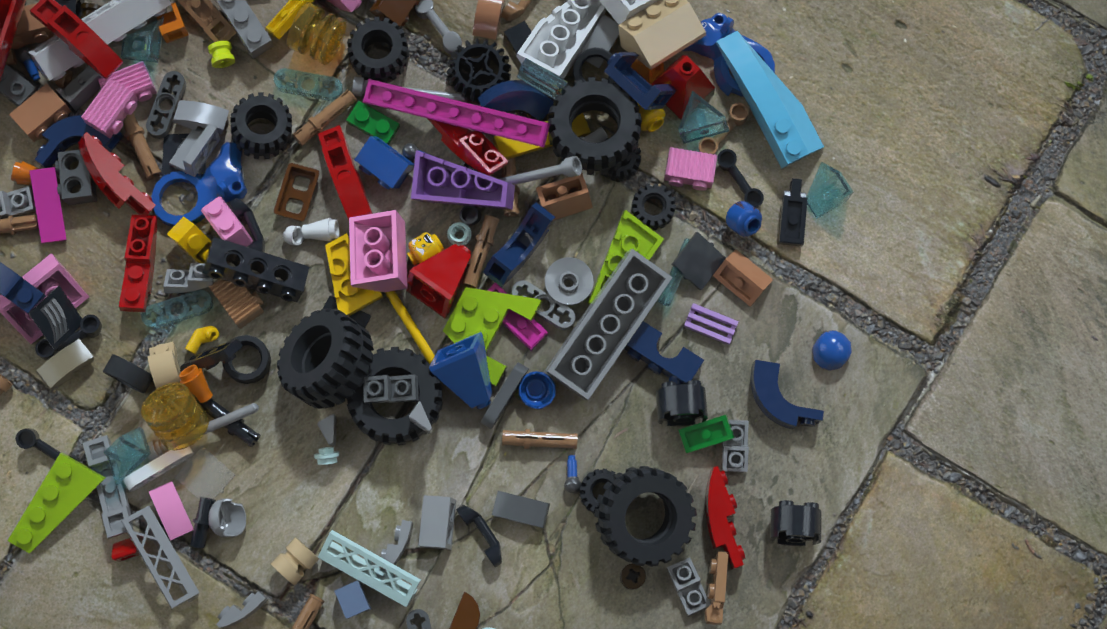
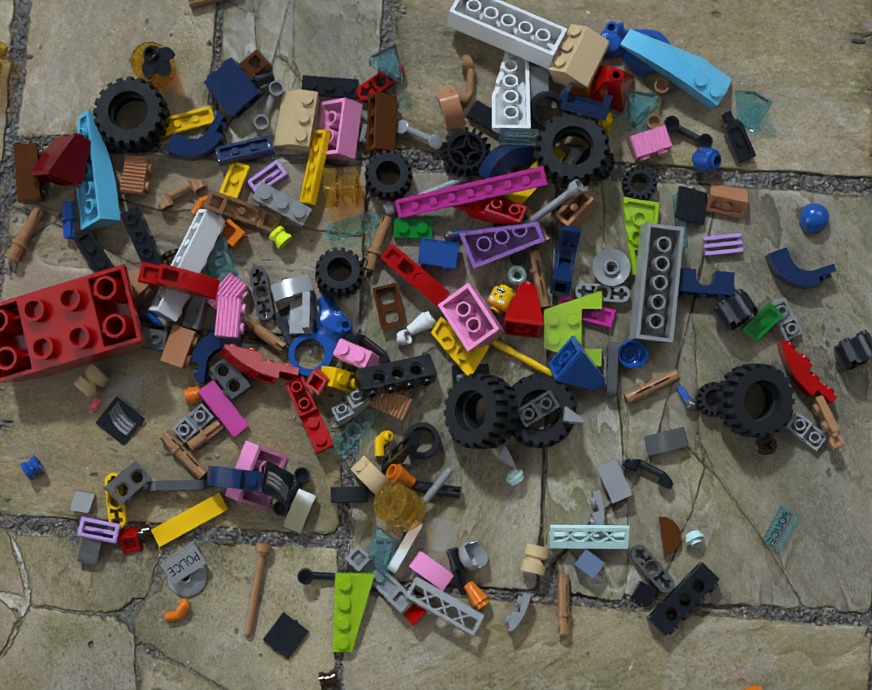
camera: 20 degrees left, 5 degrees up
none -> red slope [304,368,330,396]
none -> orange cone [463,581,490,611]

